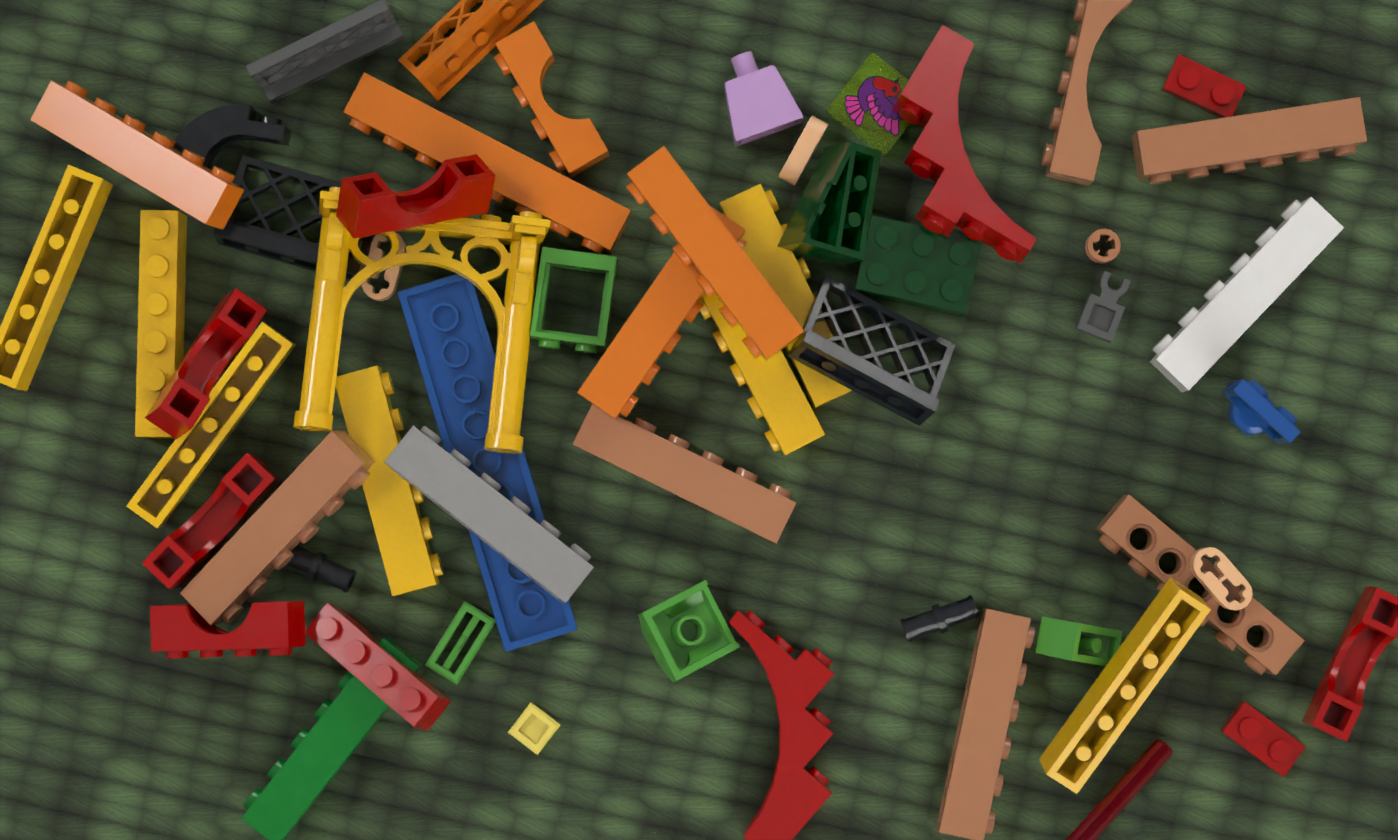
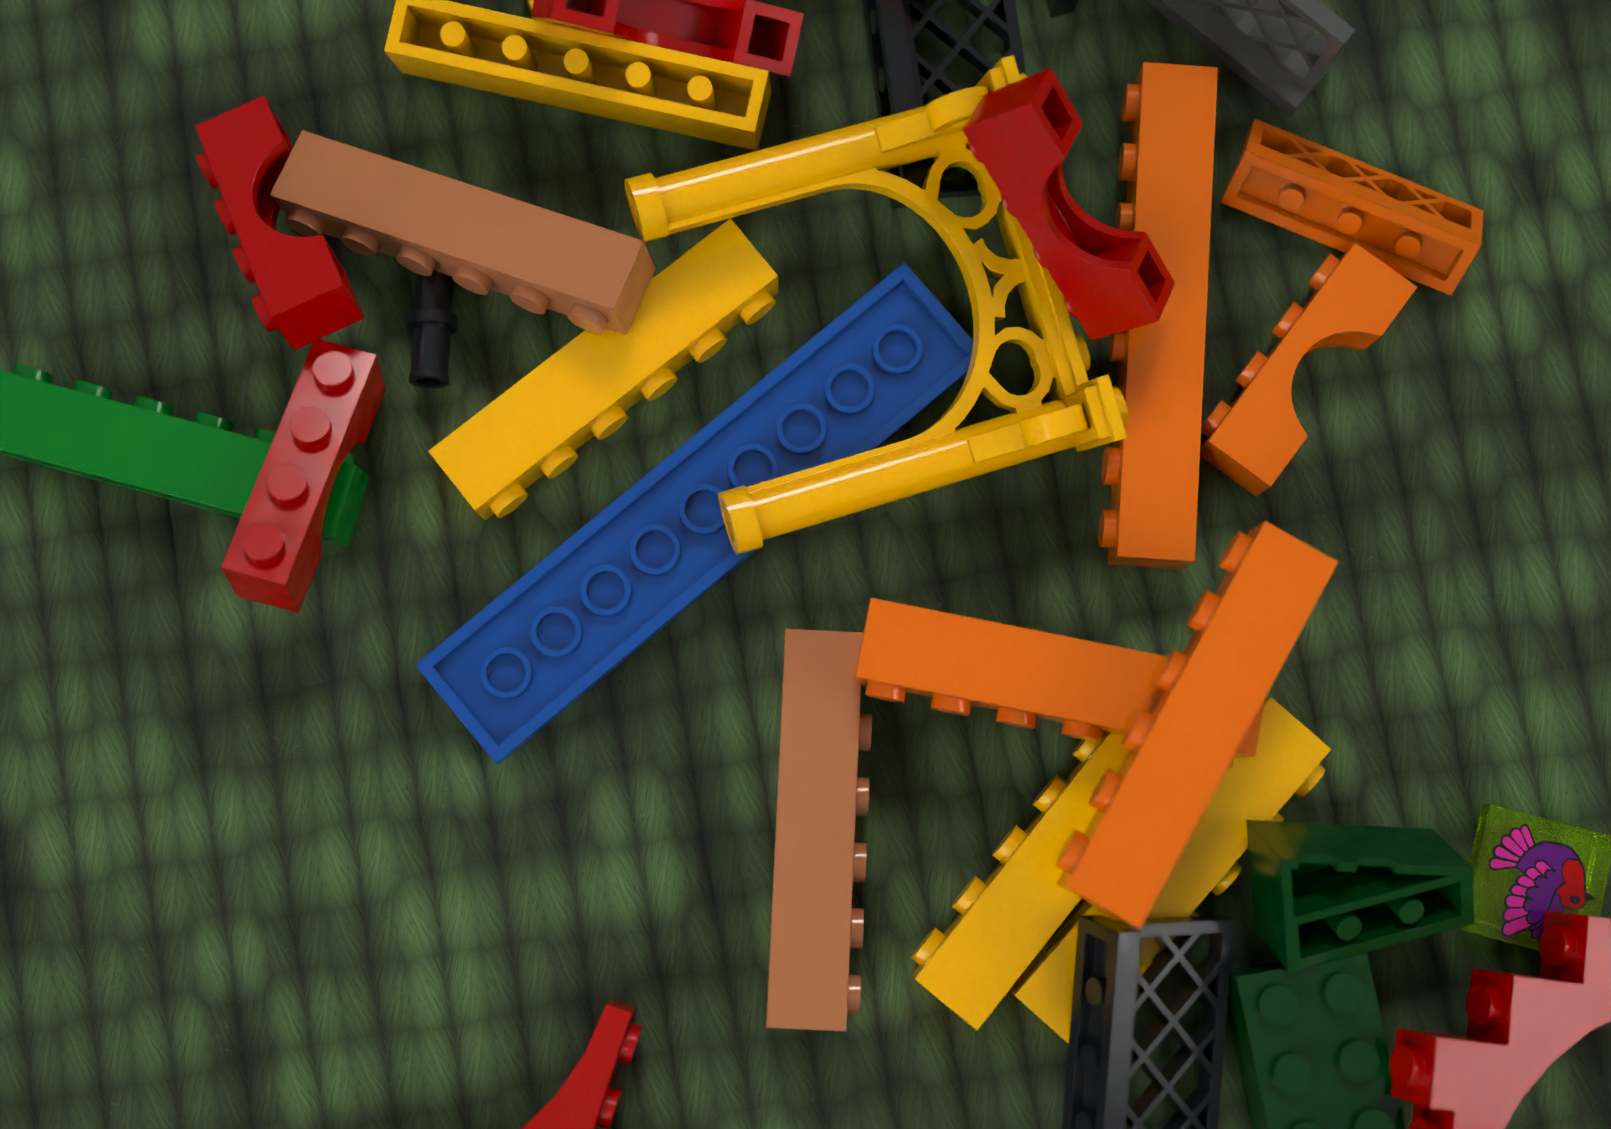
camera: 65 degrees right, 5 degrees down
red arch [142,453,282,589] -> none
light nougat beam [362,232,406,301] -> none
light grey brick [384,425,594,604] -> none
bright green tile [425,601,496,685] -> none
light yellow tile [508,701,561,755] -> none
bright green window [530,247,618,354] -> none
bright green slope [638,580,740,682] -> none
lavender torso [724,51,803,147] -> none
light nougat beam [778,116,829,186] -> none

